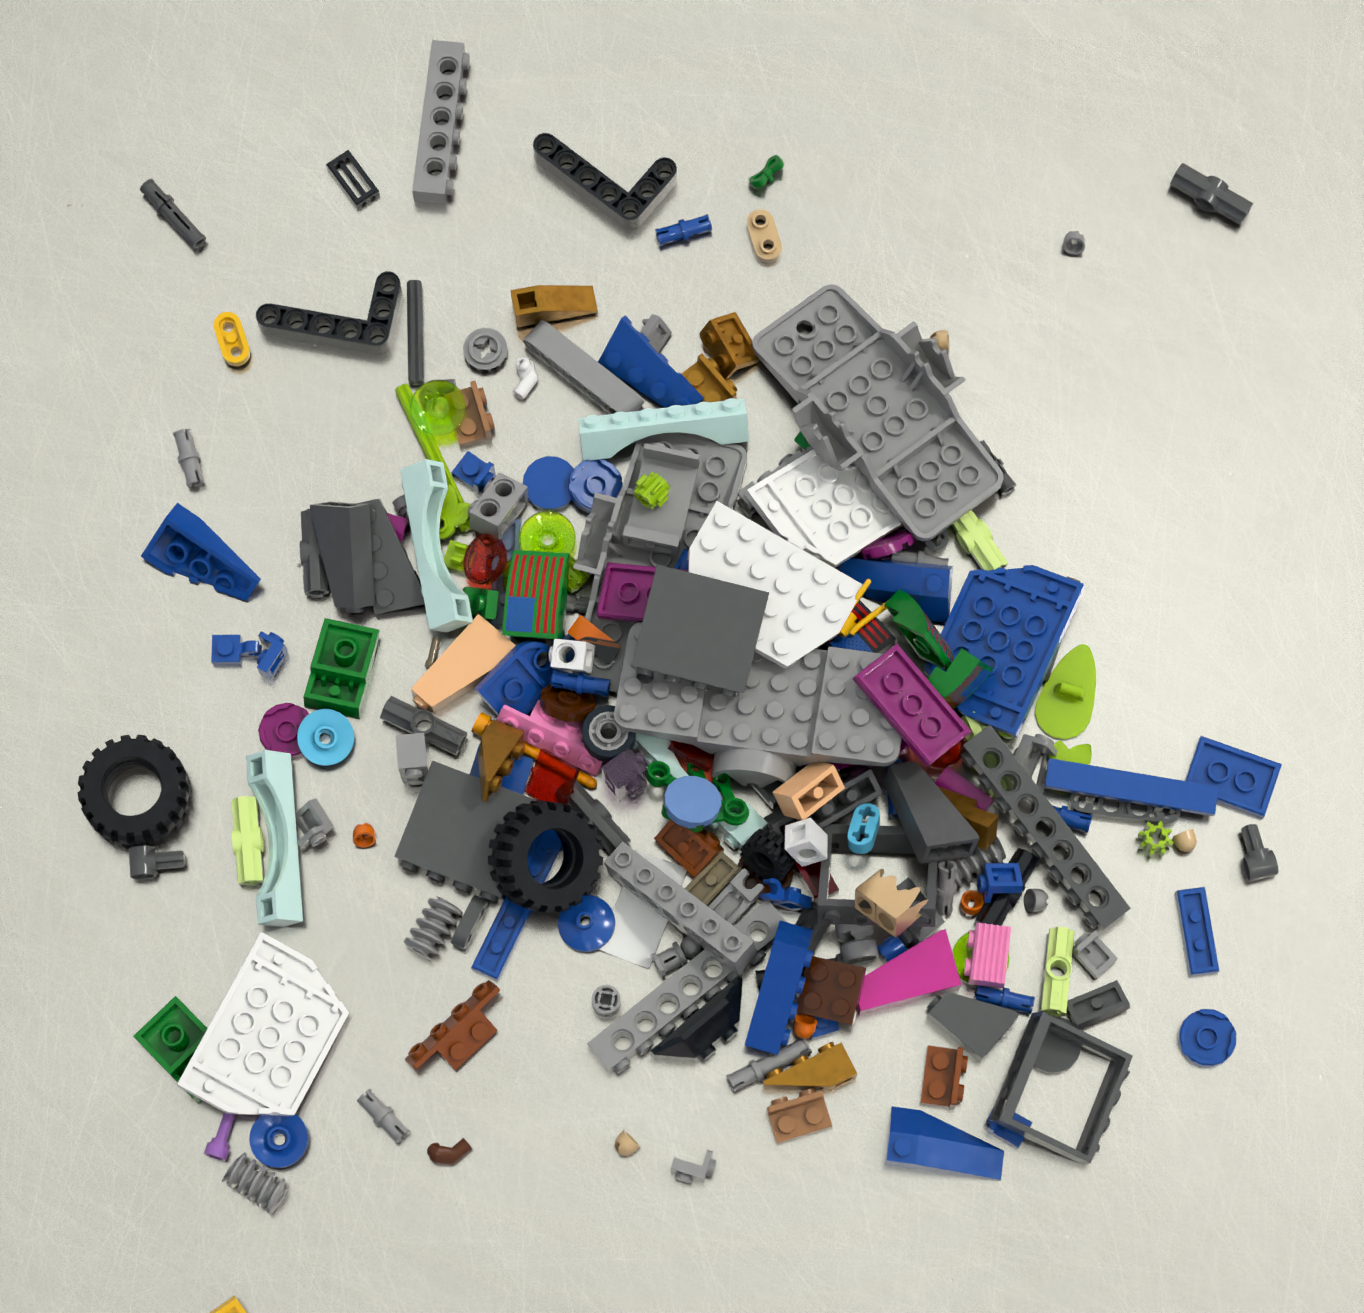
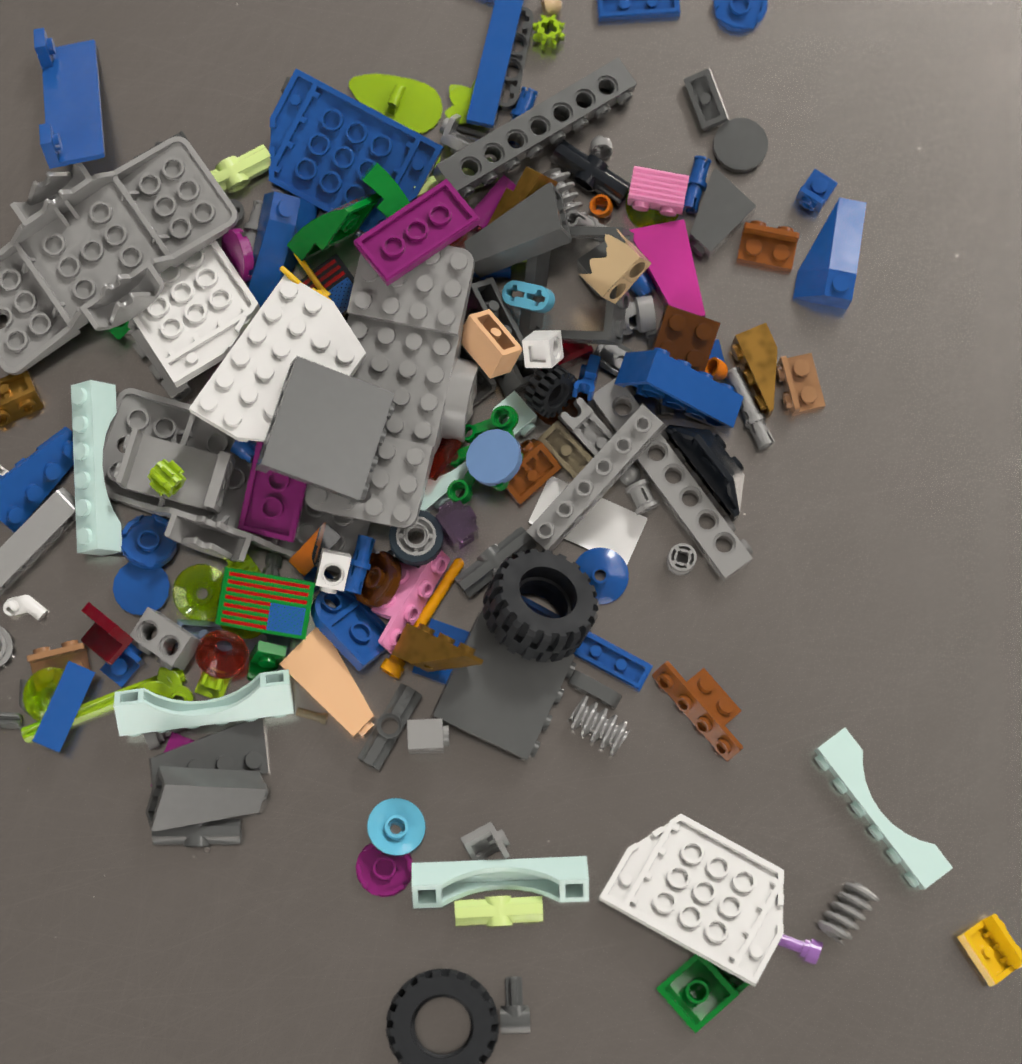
camera: 90 degrees left, 5 degrees up
blue wedge [141,503,261,601] -> none
light grey pin [173,428,205,487] -> none
blue plate [211,635,261,665] -> none
blue dish [249,1114,308,1168] -> none
blue bracket [257,631,288,680] -> none
green slope [303,618,380,718] -> none
orange hinge [353,823,376,848] -> none
light grey pin [357,1089,410,1144] -> none
reddish brown arm [427,1138,472,1165] -> none
clear red piece [525,749,580,805] -> none
tan hinge [614,1130,640,1156] -> none
light grey bracket [670,1150,717,1183] -> none
pearl gold bracket [681,353,737,402] -> none
tan hinge [930,330,950,352] -> none
blue bracket [977,863,1023,903] -> none
dark grey window [989,1012,1133,1163] -> none
yellowish green piece [1041,926,1075,1017] -> none
light grey bracket [1072,930,1118,979] -> none
none -> blue tile [32,661,95,753]
none -> blue bracket [33,27,105,169]
none -> dark red panel [81,602,134,665]
none -> light aqua arch [814,728,953,890]

